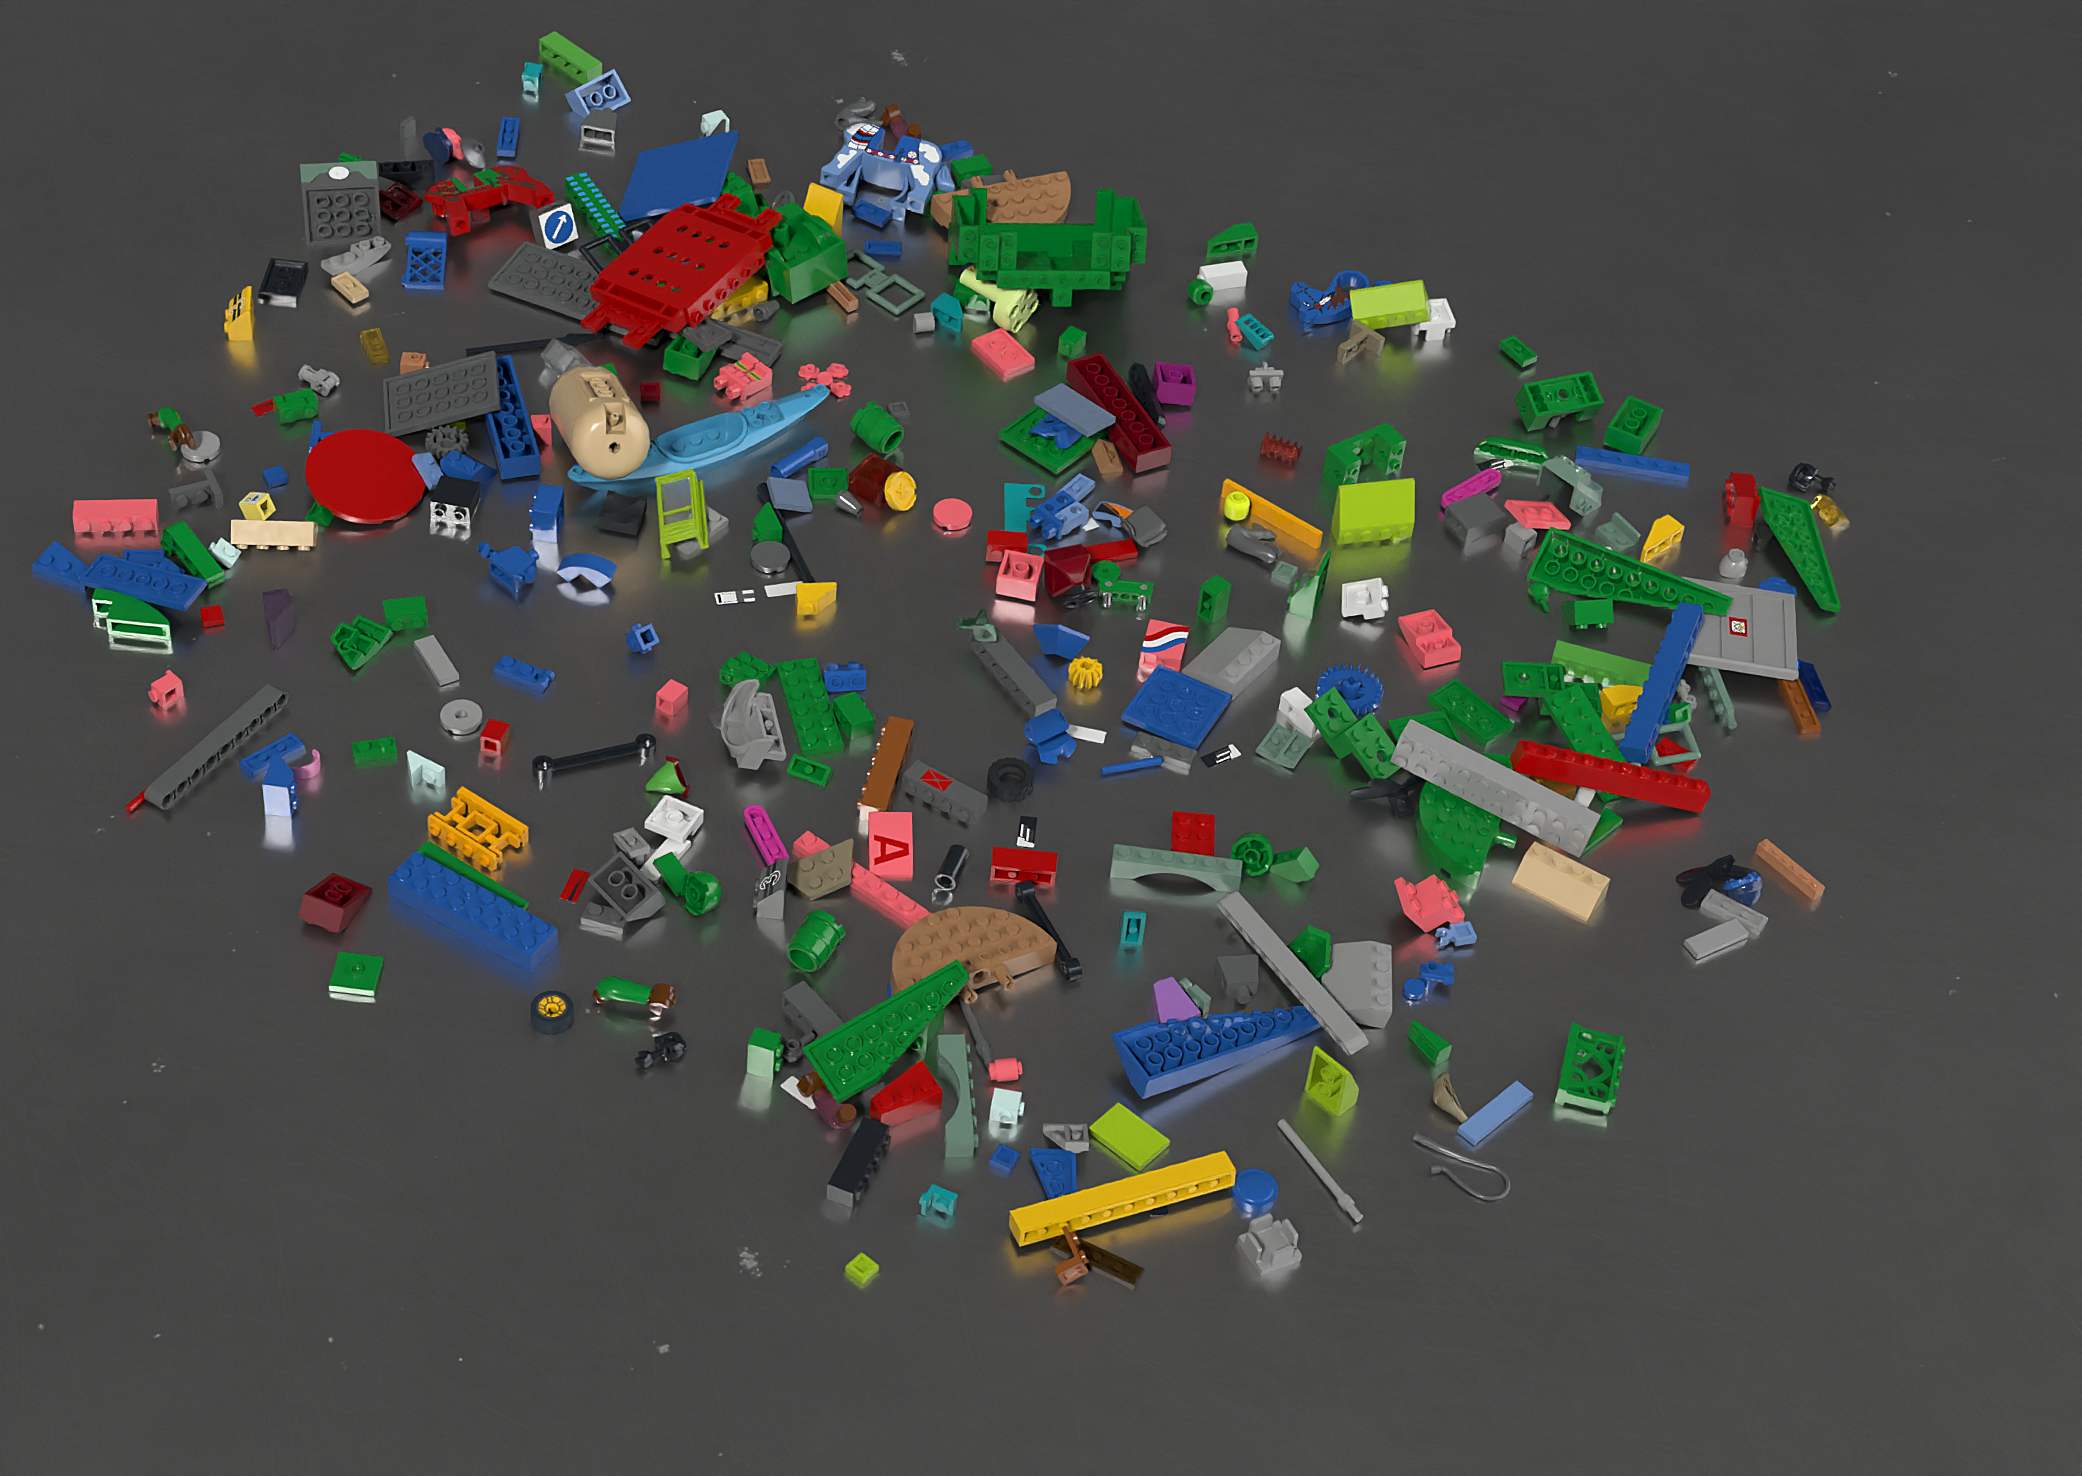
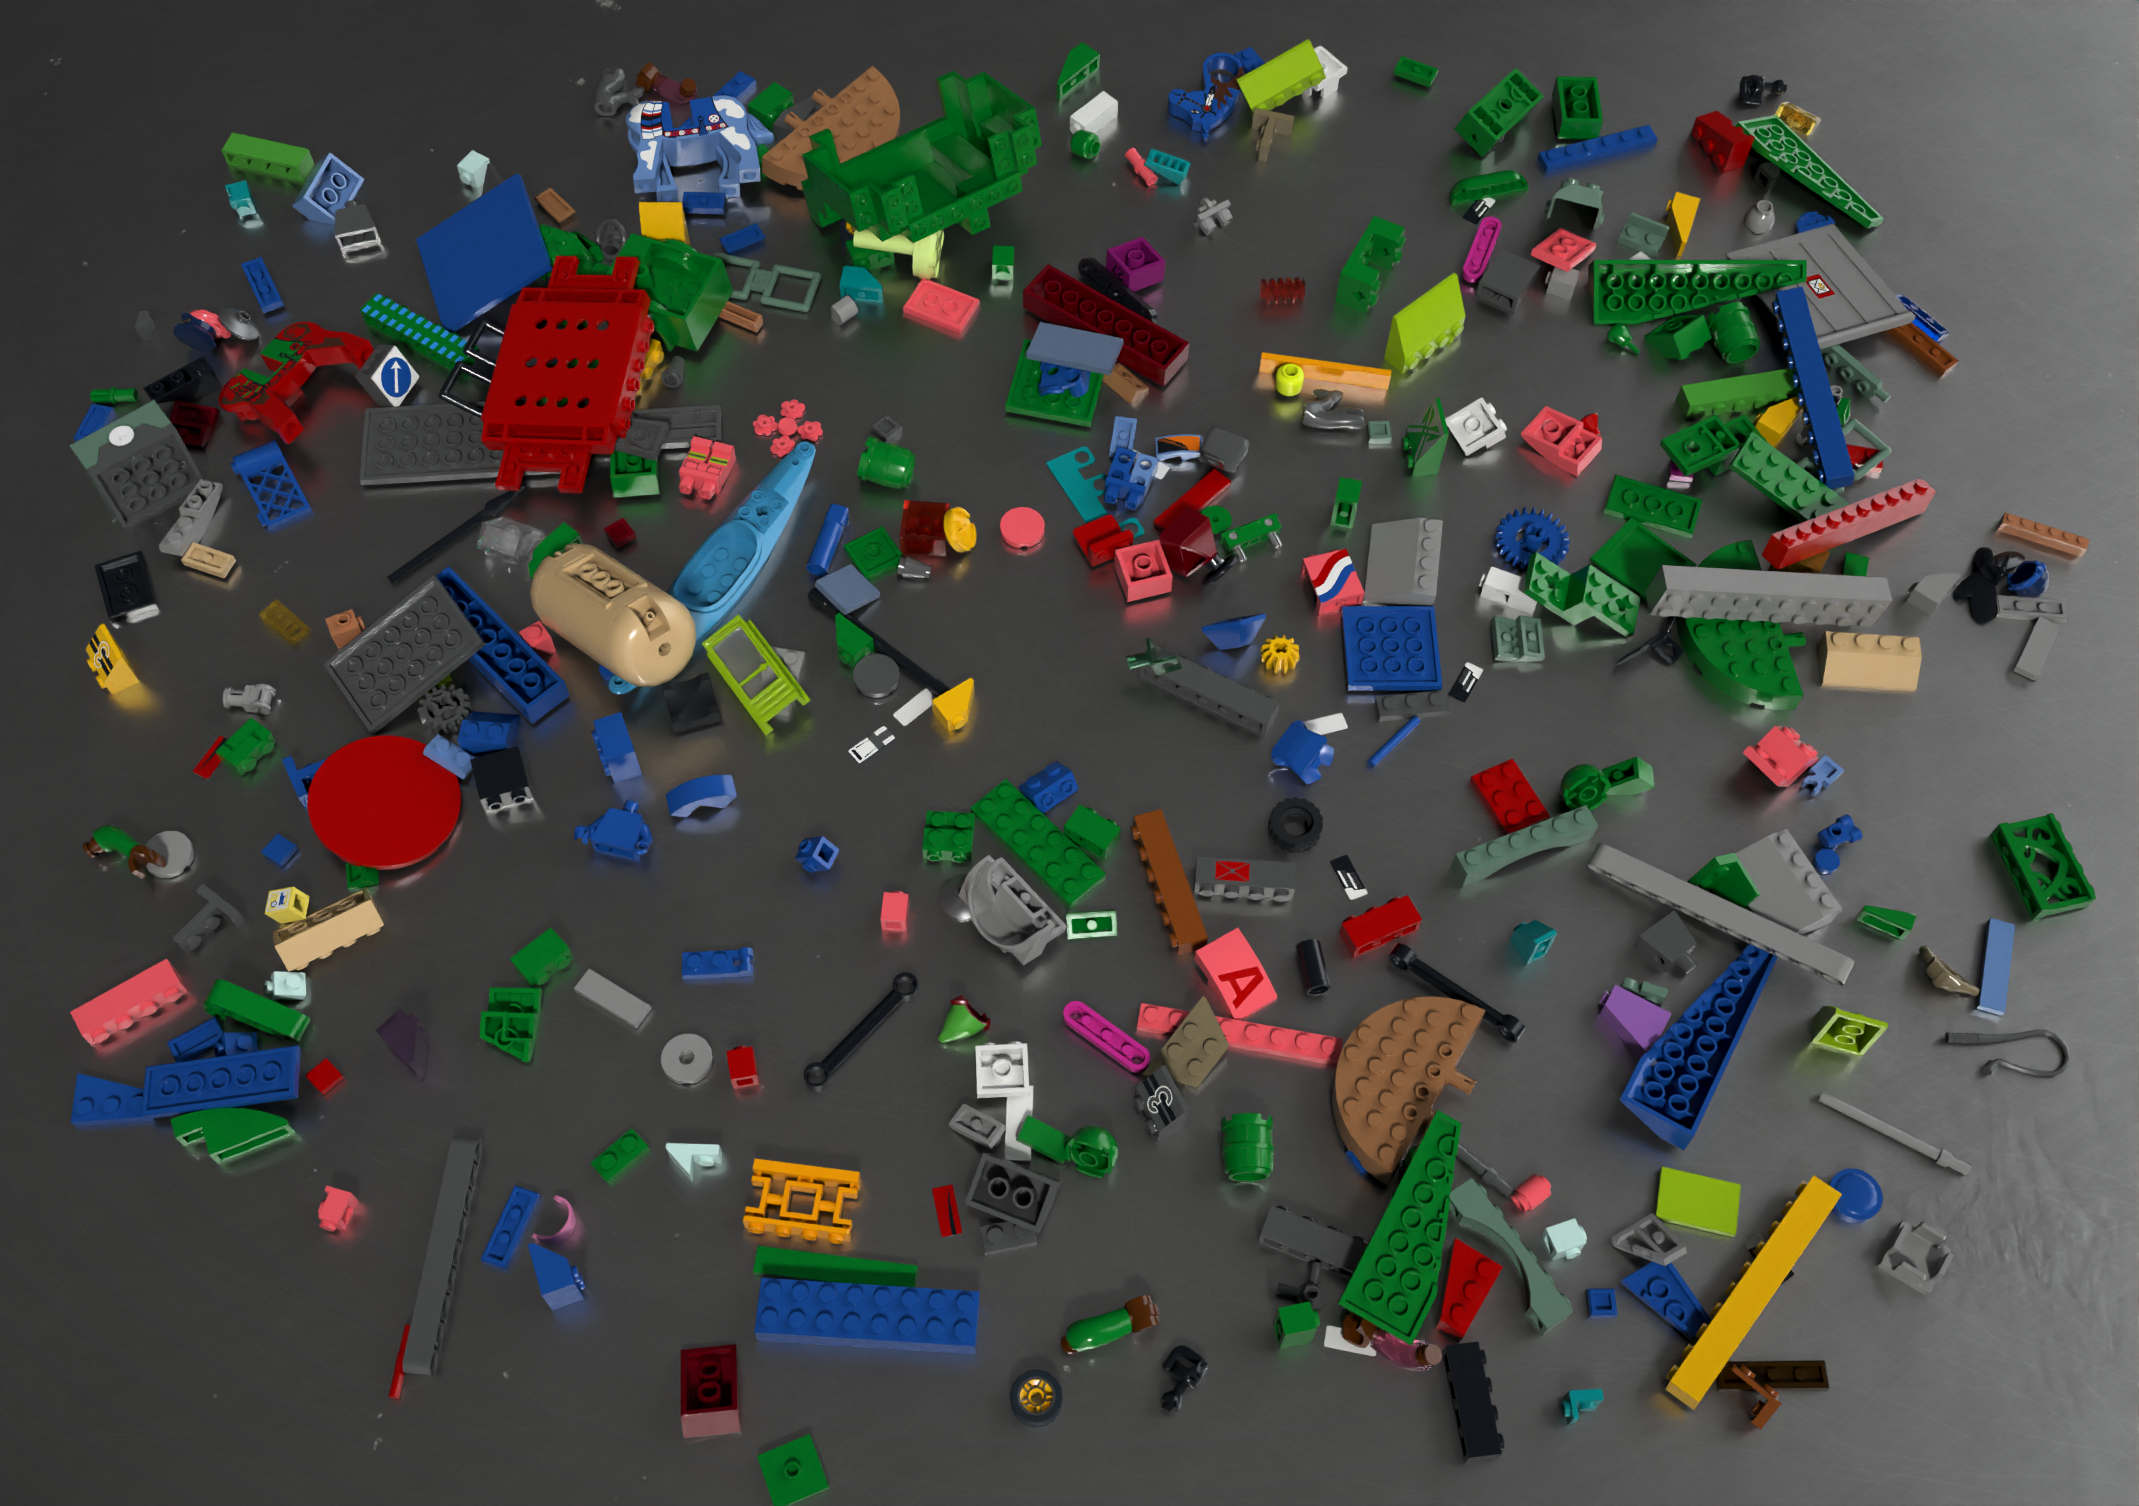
camera: 25 degrees left, 15 degrees up
none -> red rock [1580,413,1601,436]
none -> green piece [1706,302,1760,364]
none -> light grey slope [1907,573,1961,616]

